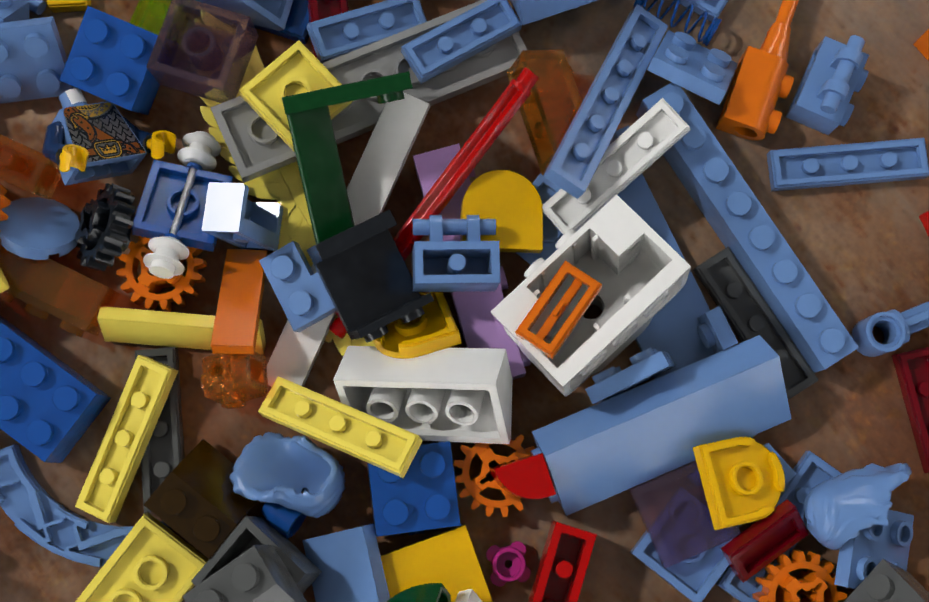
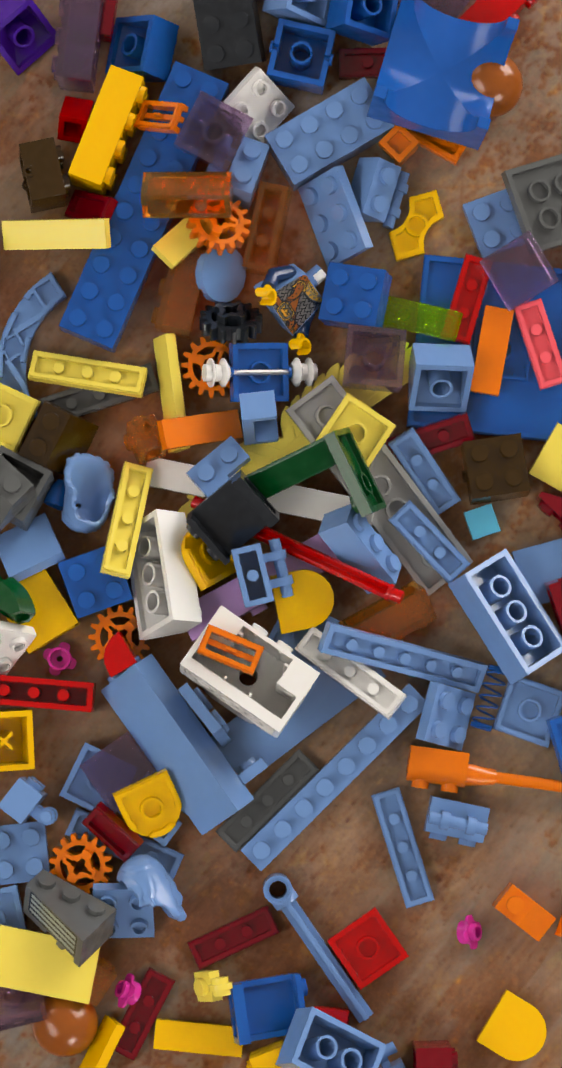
camera: 75 degrees right, 5 degrees up
none -> medium blue brick [318,504,402,594]

